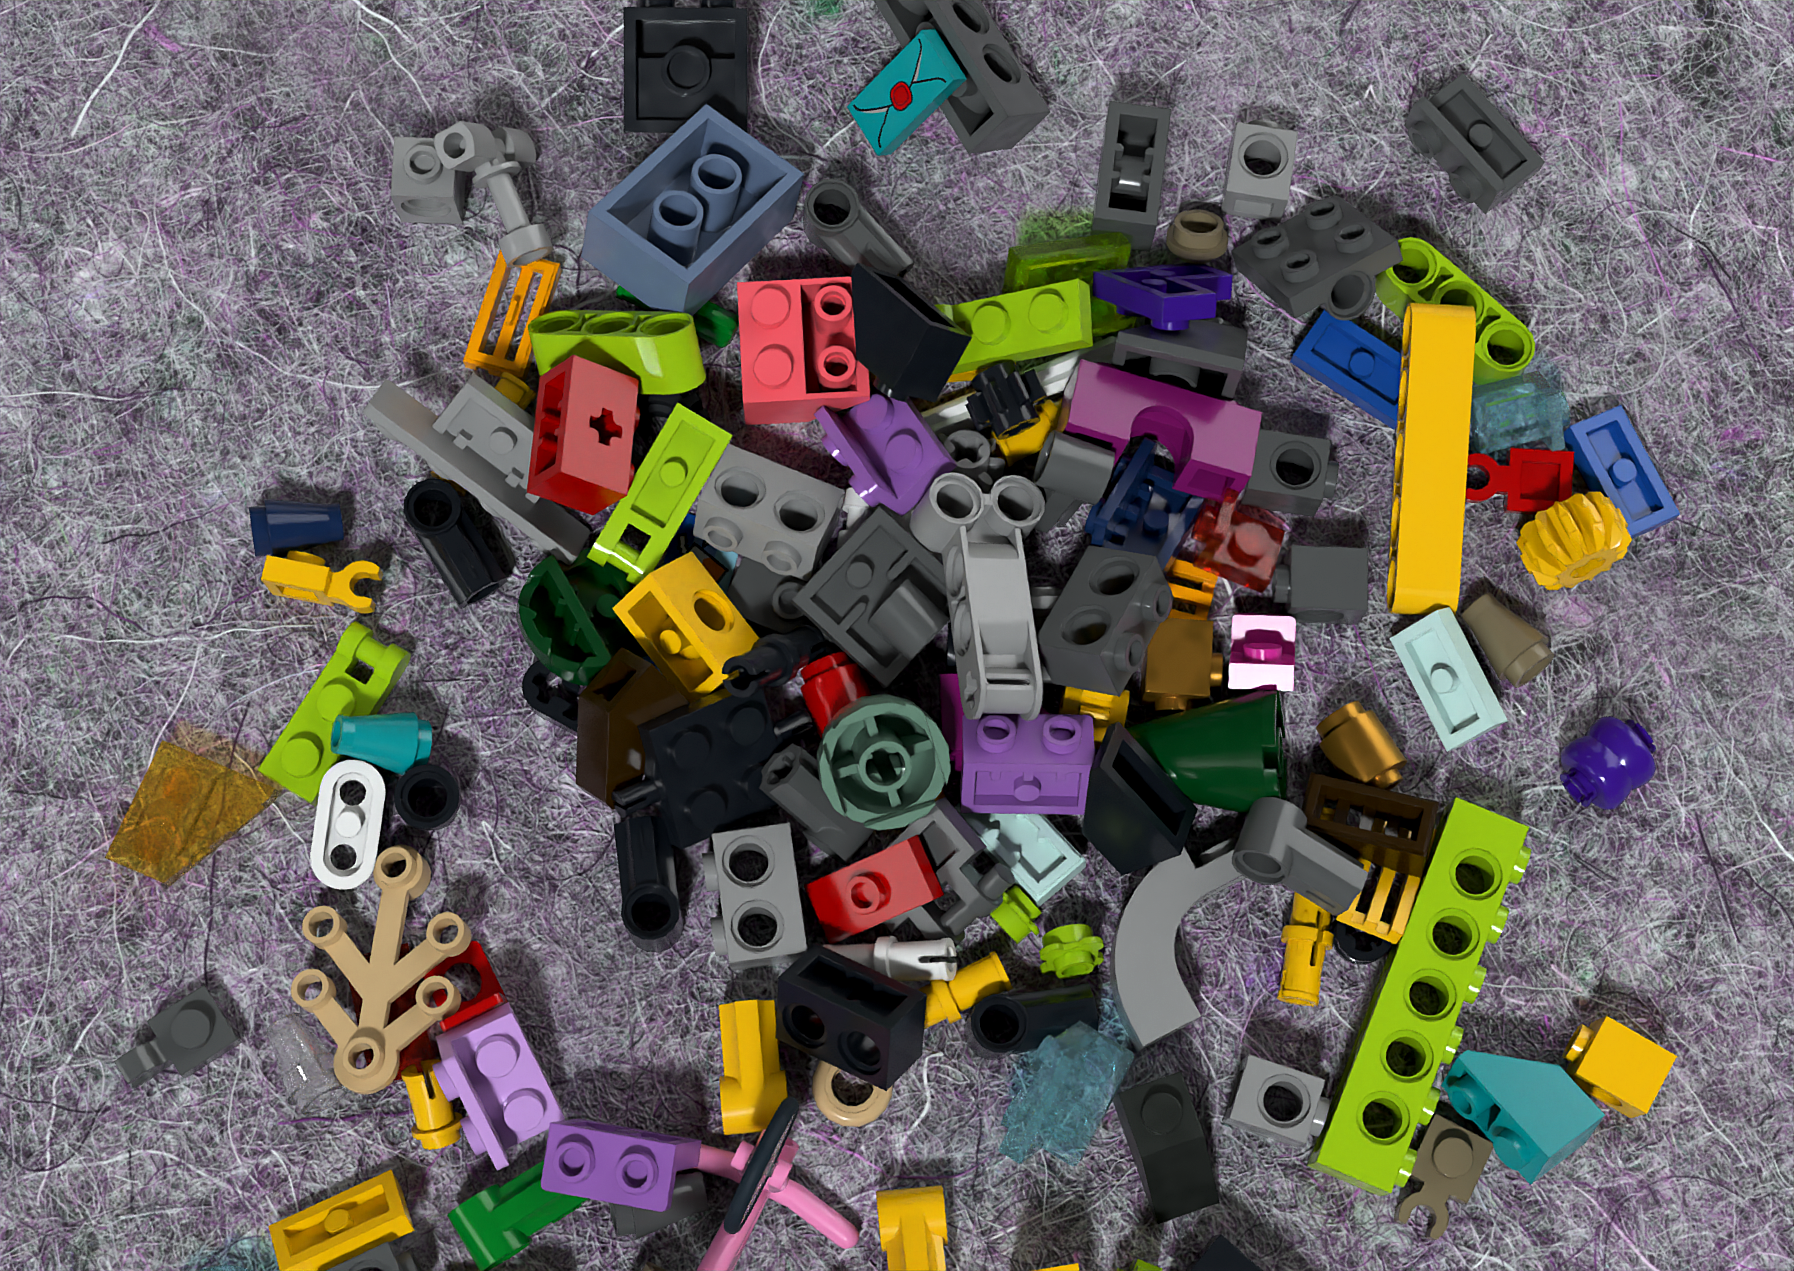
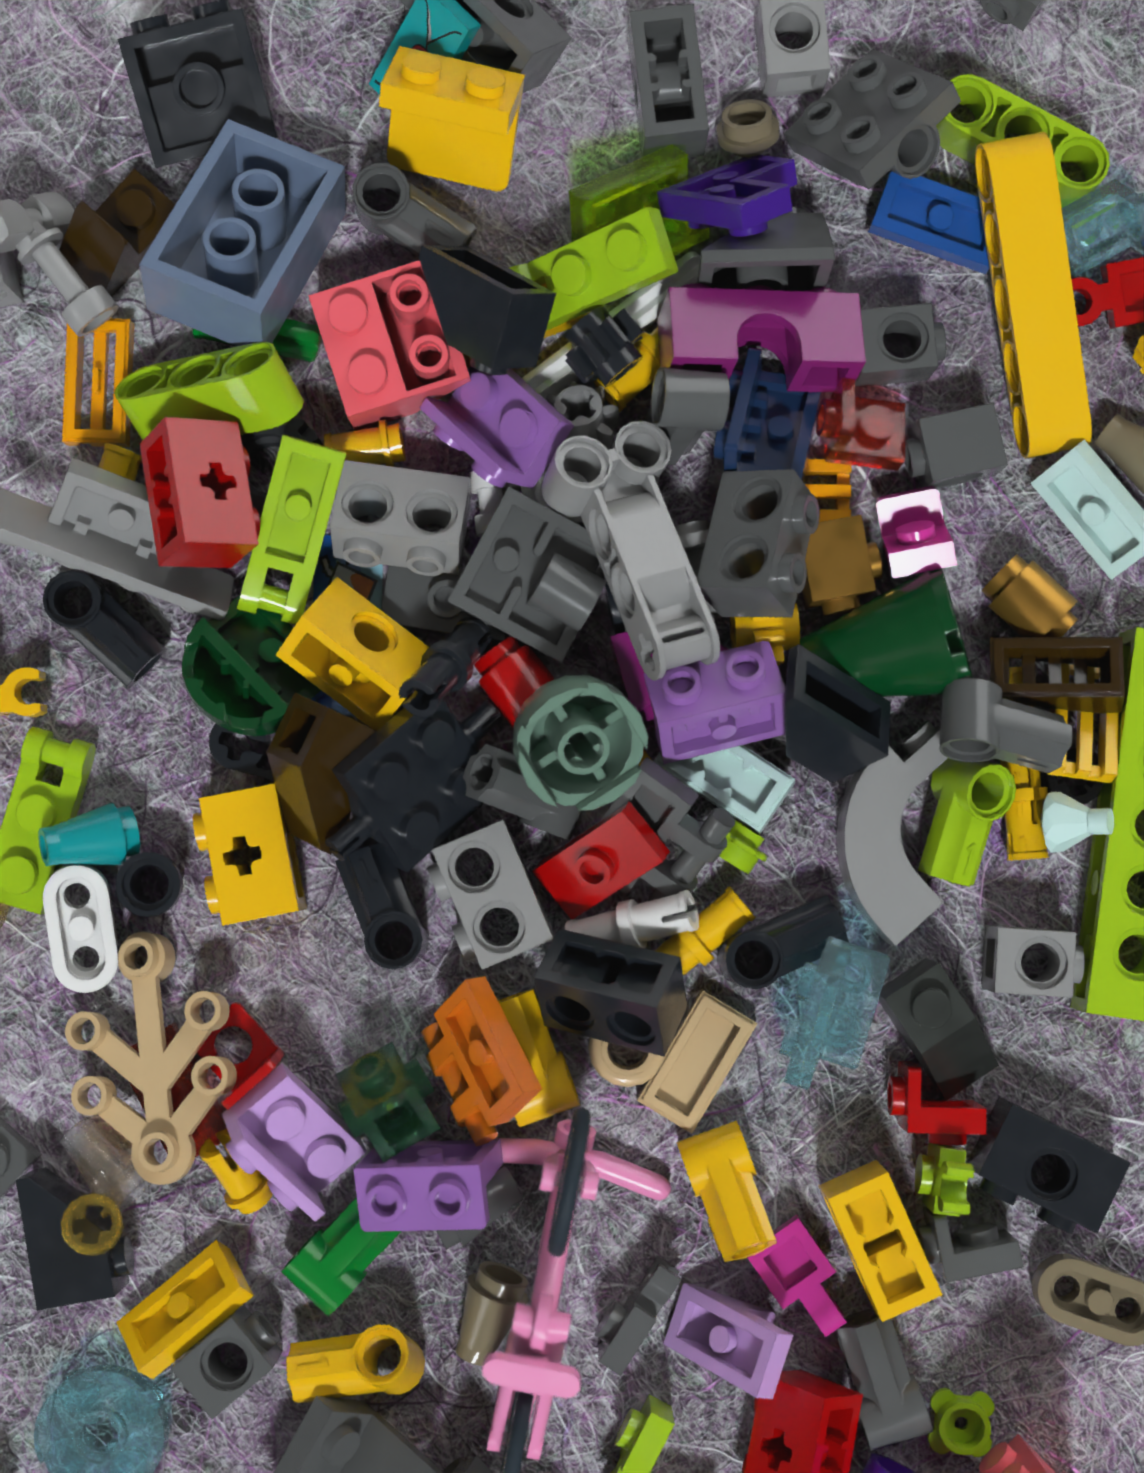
camera: 10 degrees left, 10 degrees up
lime plate [1039,924,1104,979] -> none
none -> black slope [16,1167,135,1311]
none -> dark brown slope [59,168,176,297]
none -> clear yellow bush [61,1193,124,1256]
none -> yellow brick [193,783,307,926]
none -> yellow pin [324,419,406,467]
none -> clear green brick [336,1041,440,1162]
none -> yellow bracket [379,46,525,191]
none -> orange plate [421,976,542,1146]
none -> tan tile [637,989,758,1134]
none -> red bracket [887,1061,987,1145]
none -> lime piece [918,758,1016,887]
none -> light aqua rock [1040,791,1114,853]

